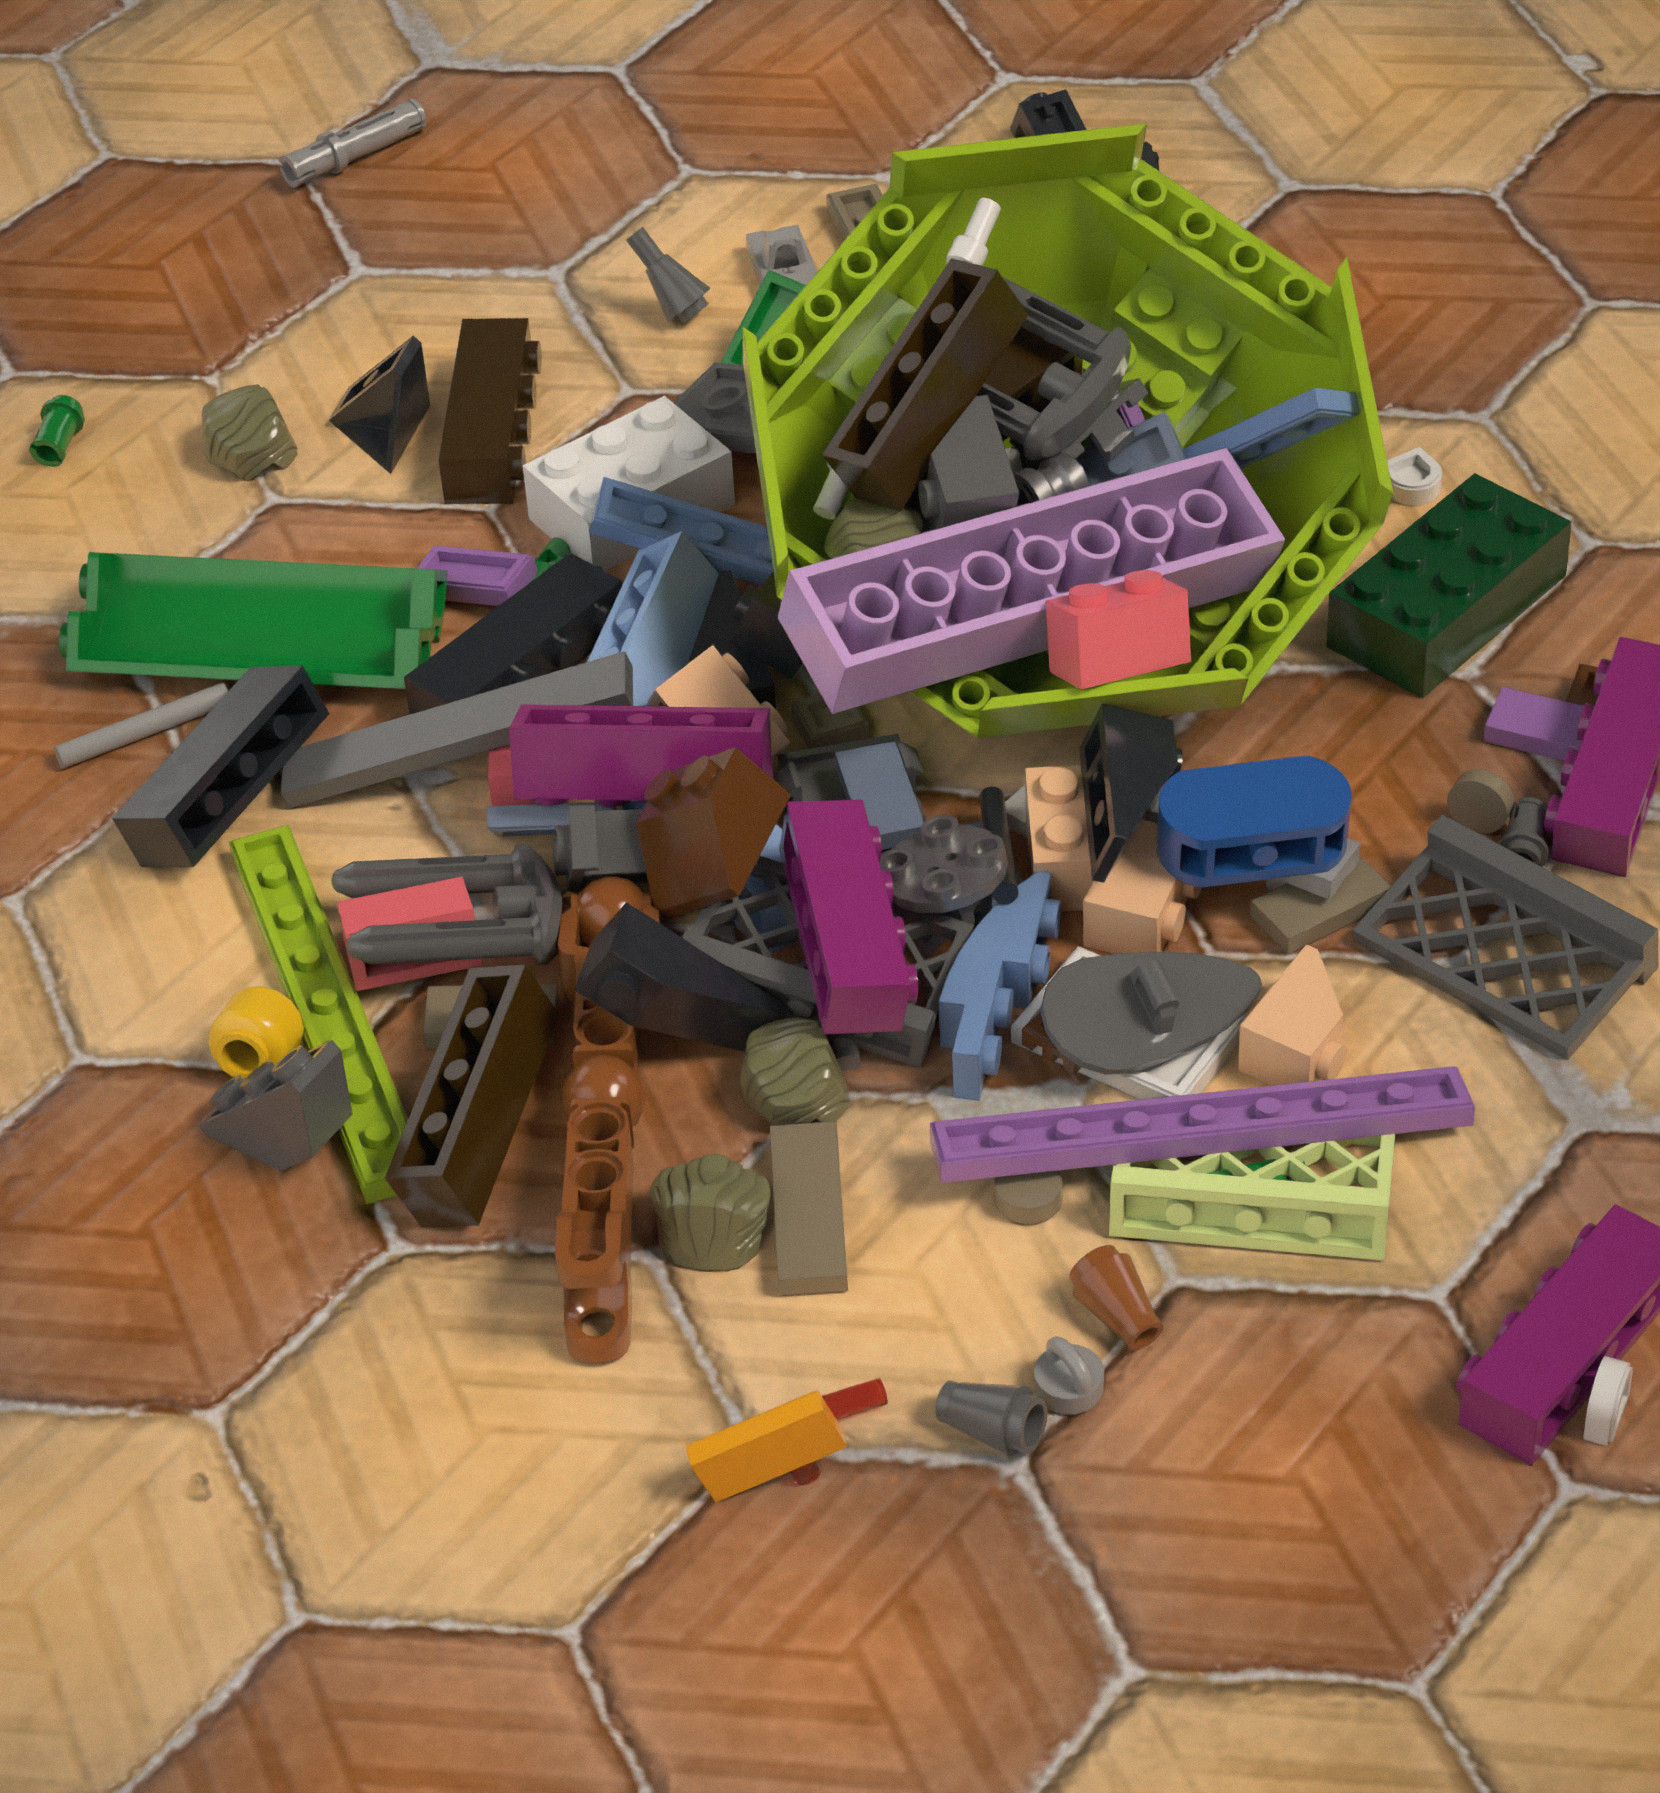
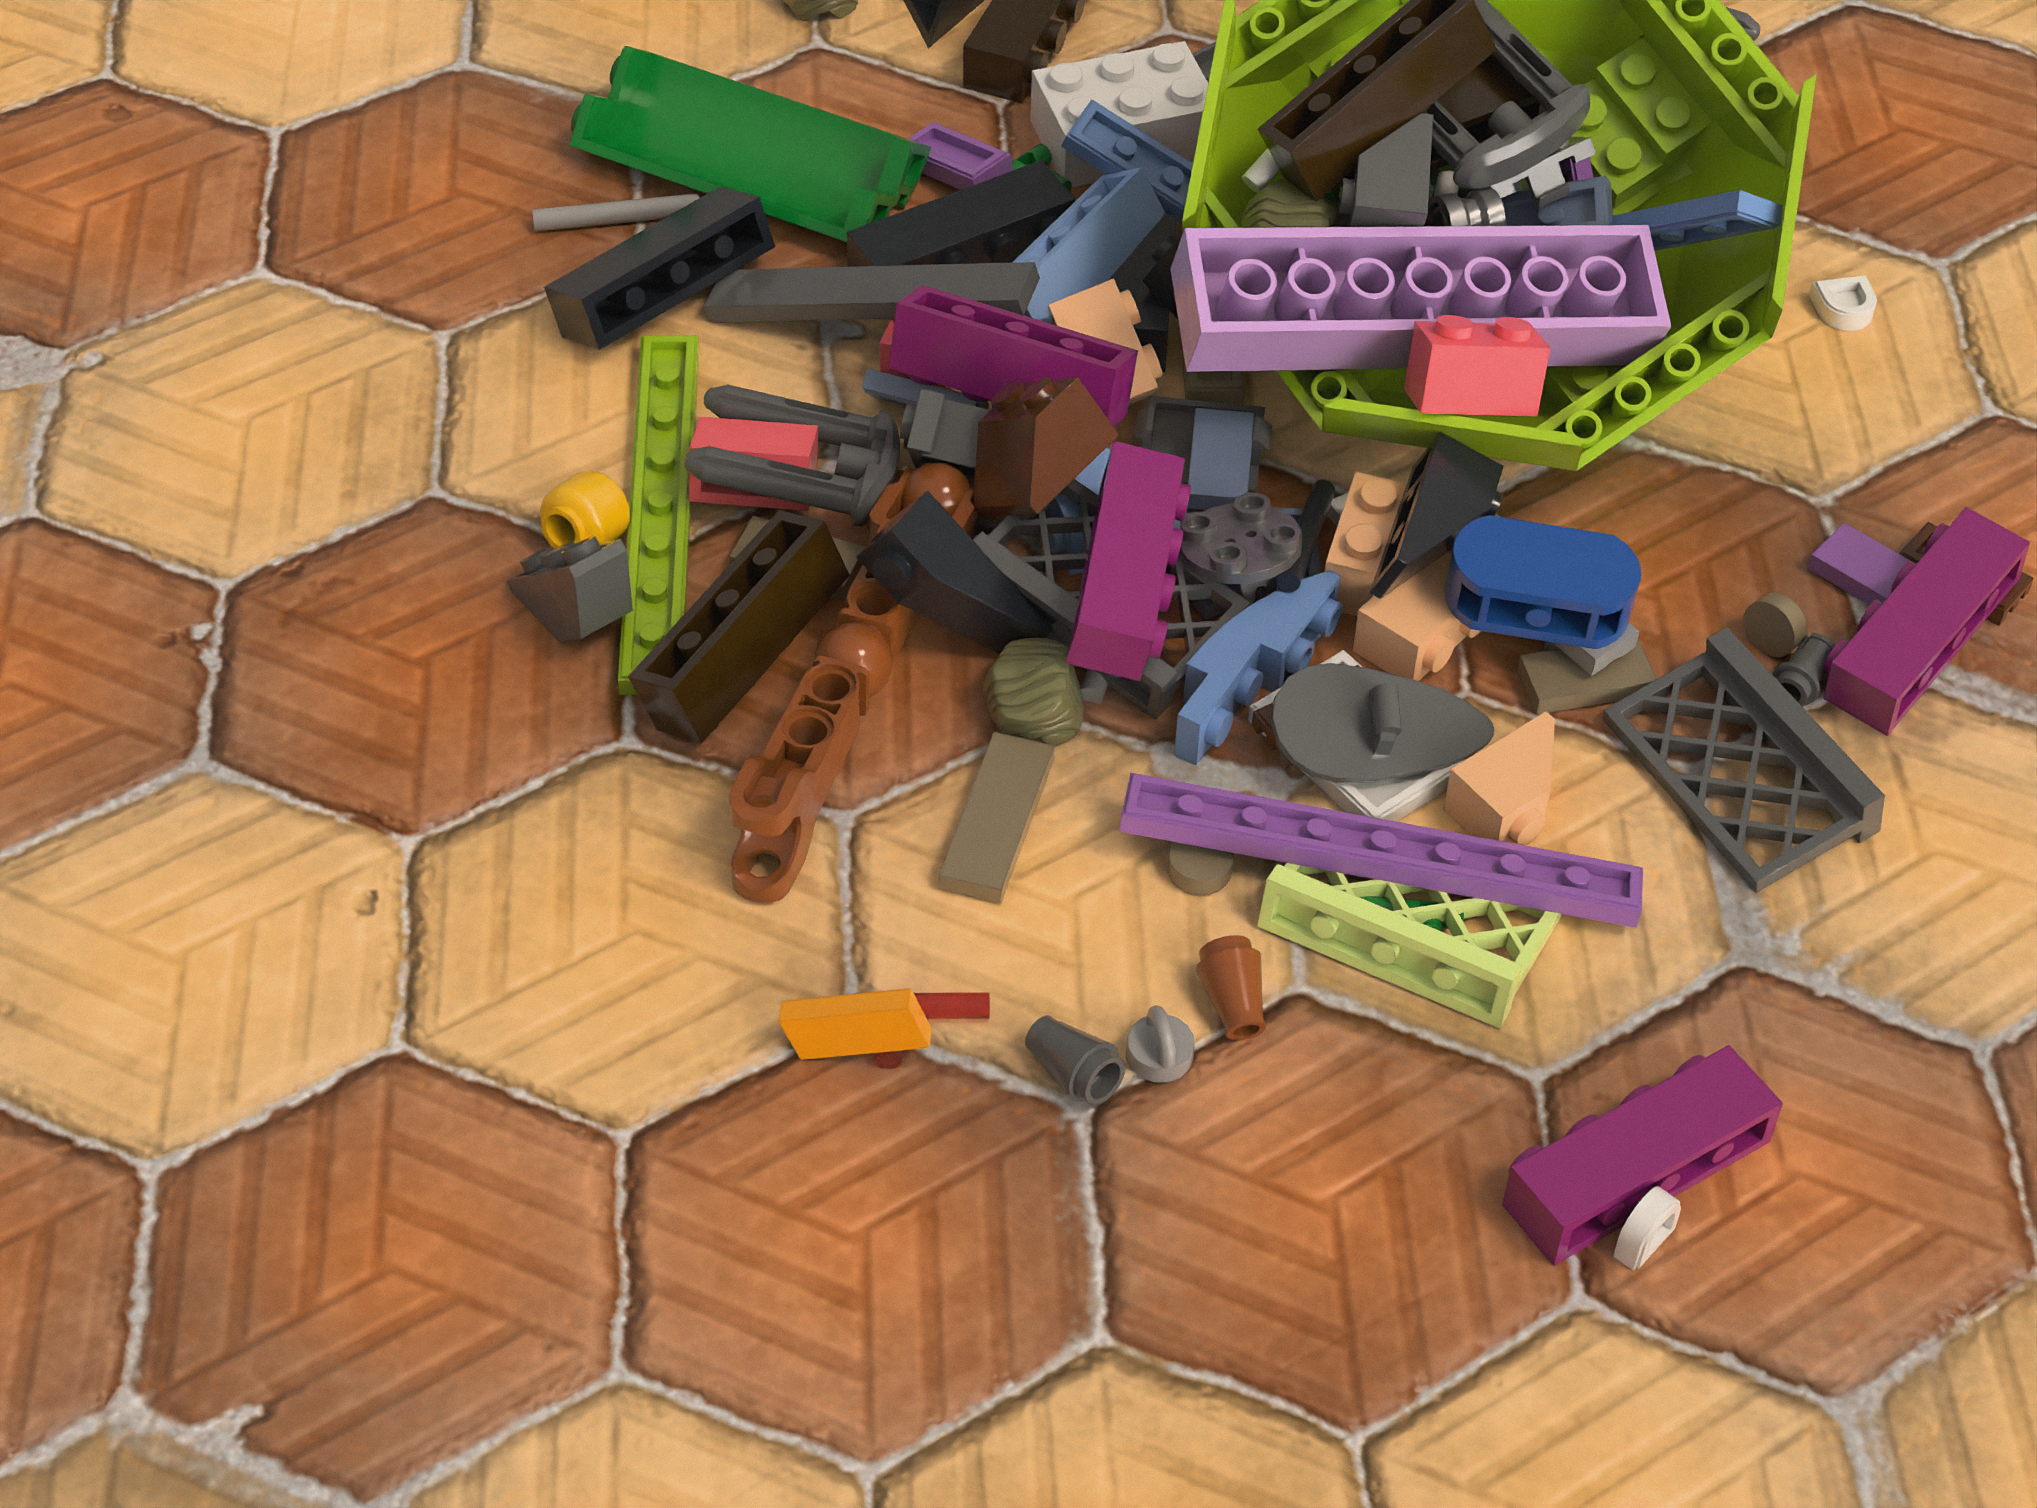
camera: 15 degrees right, 5 degrees up
olive hair [650,1153,771,1270] -> none
dark green brick [1326,473,1572,698] -> none

